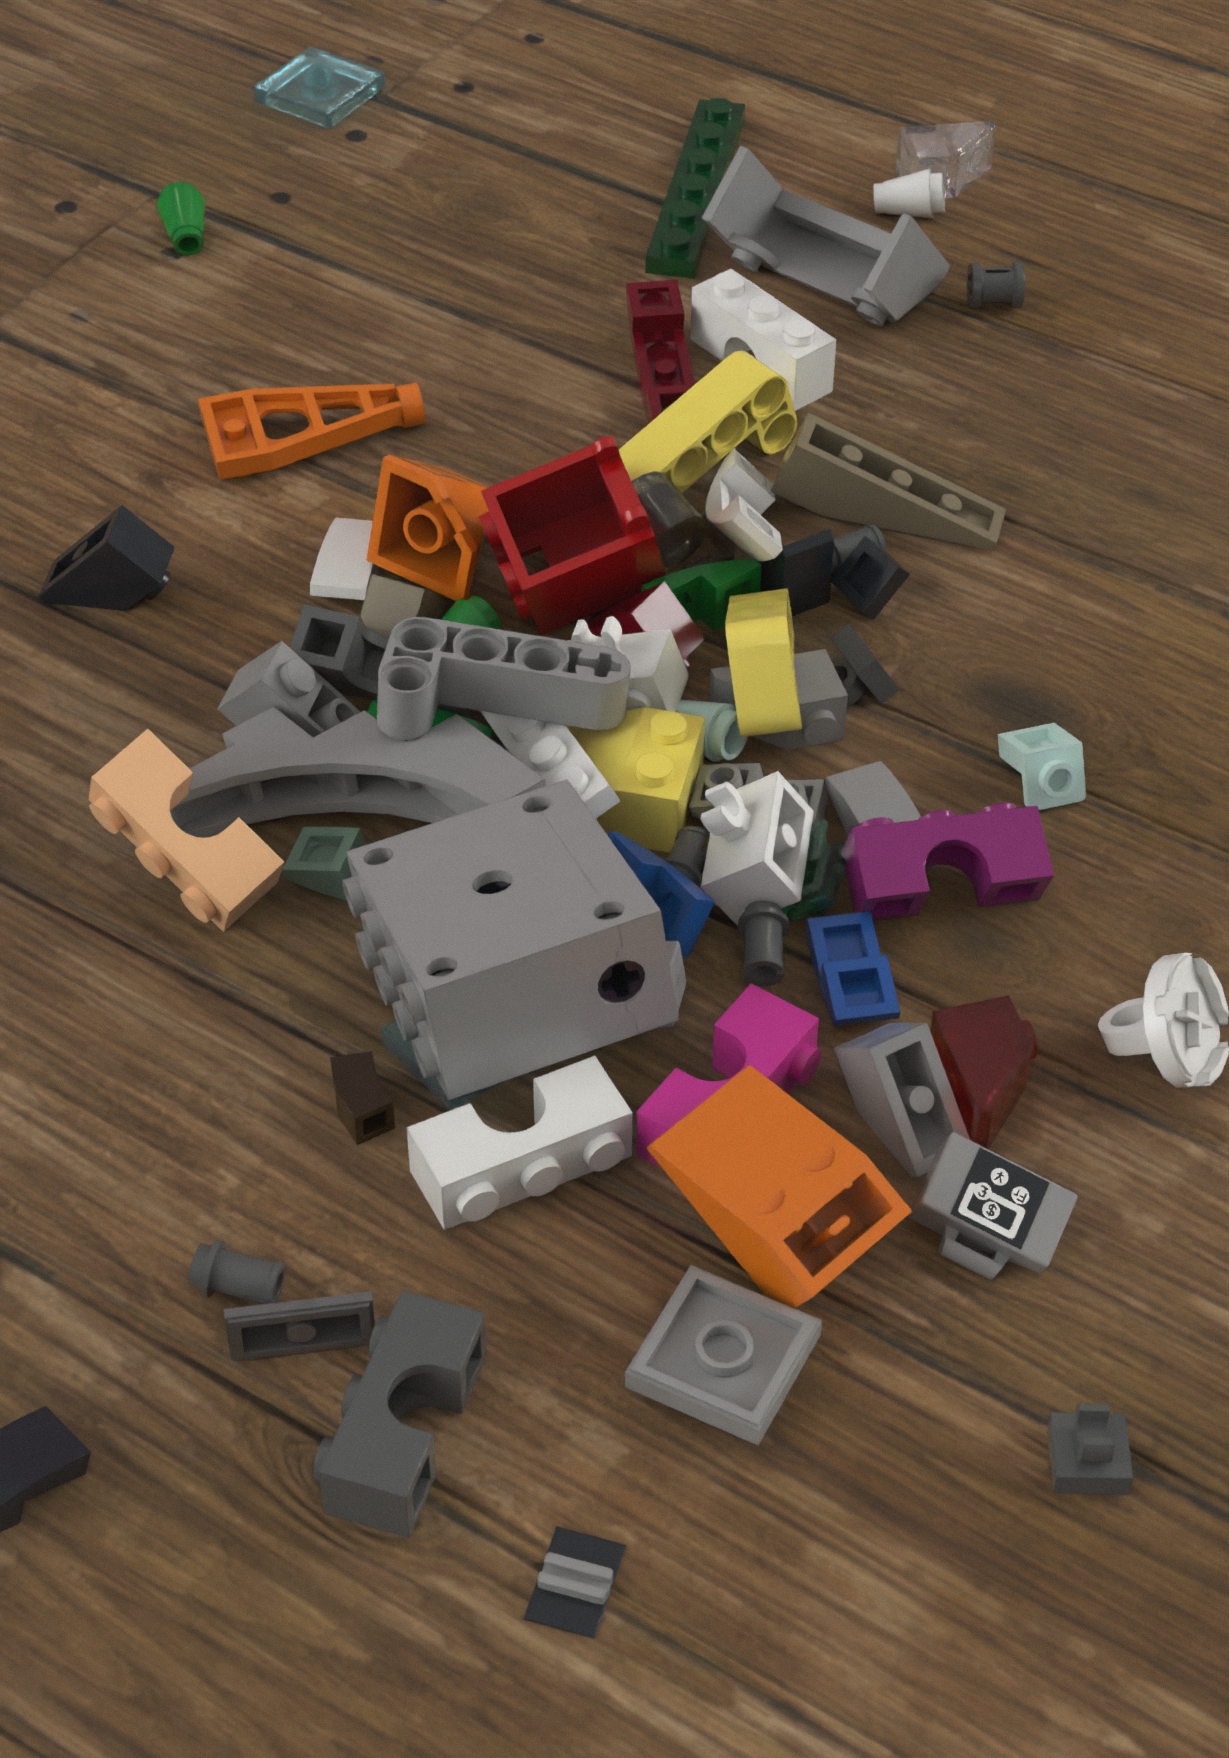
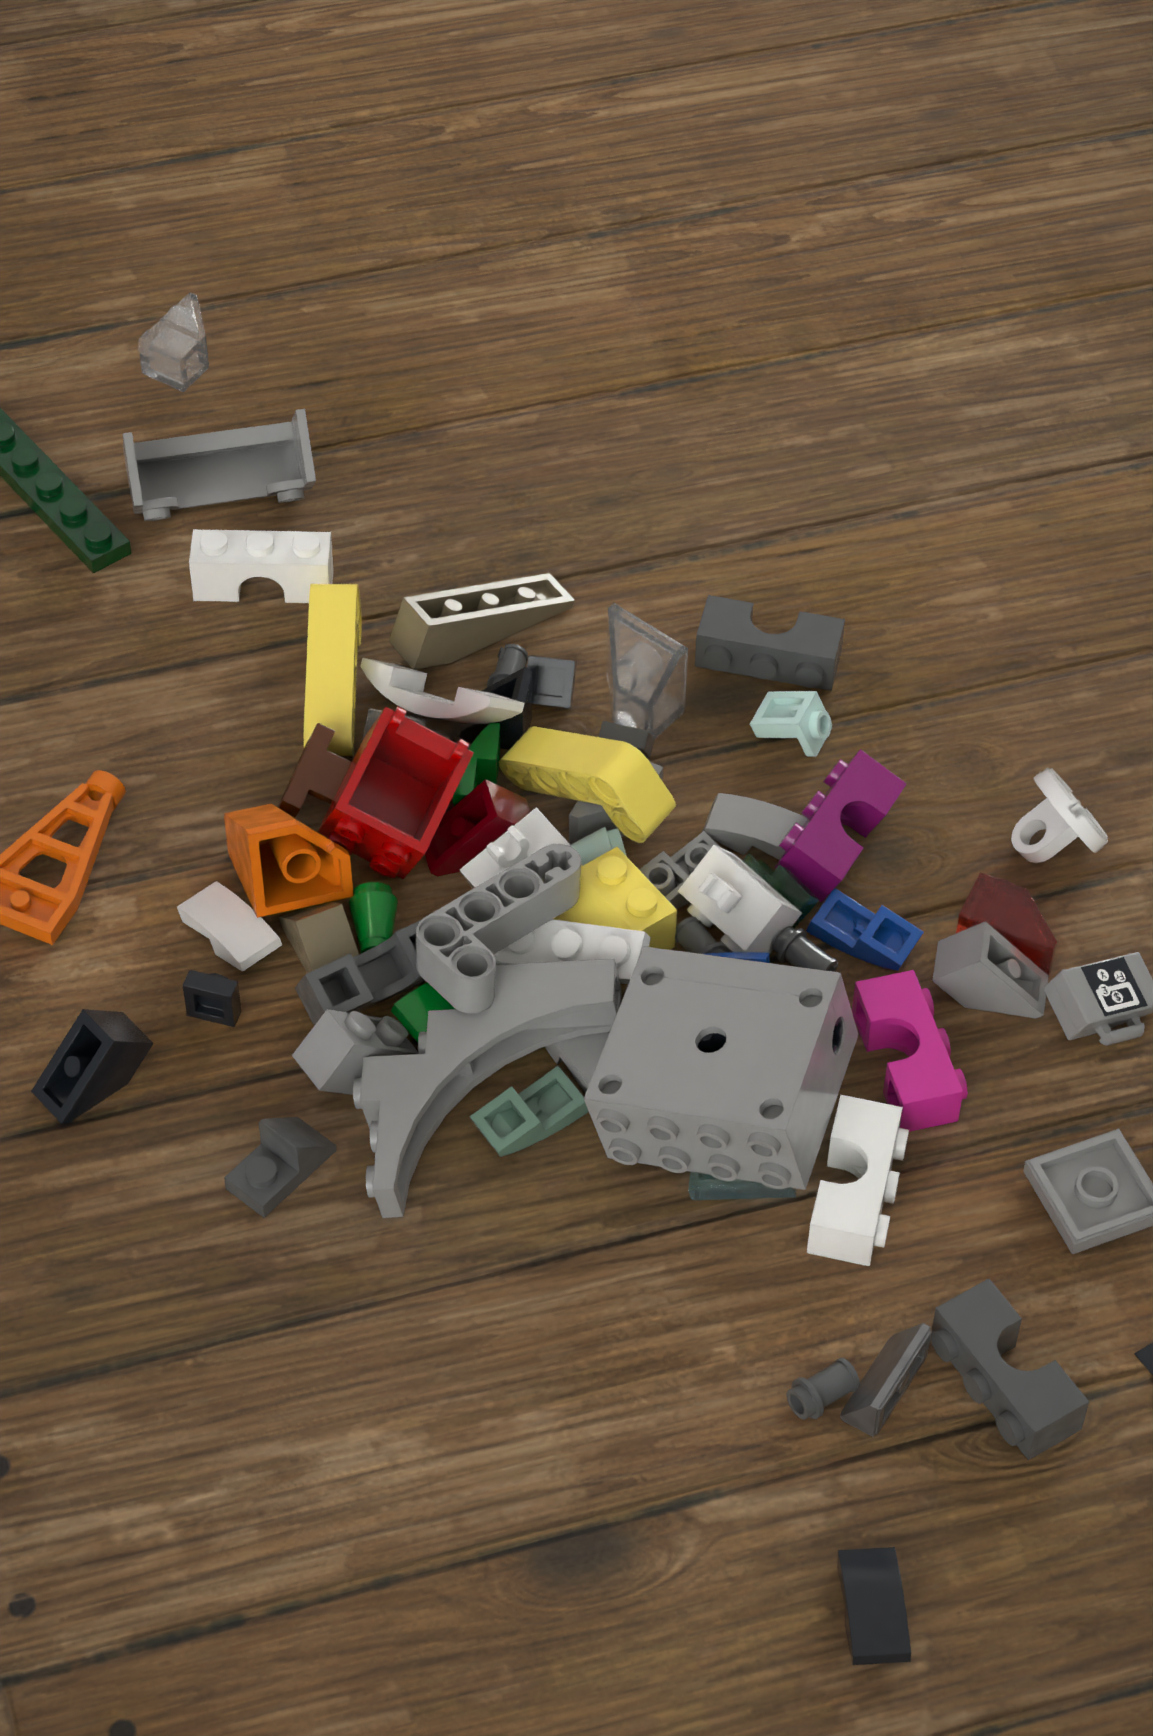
camera: 50 degrees left, 5 degrees up
light nougat arch [88,729,284,932] -> none
dark brown piece [330,1051,395,1145] -> none
dark red slope [626,280,695,423] -> none
orange slope [646,1065,912,1308] -> none
white cone [873,168,945,219] -> none
dark grey bush [967,261,1025,308] -> none
none -> black plate [183,970,241,1027]
none -> dark grey slope [224,1117,336,1218]
none -> clear slope [606,603,688,740]
none -> dark grey arch [695,595,845,691]

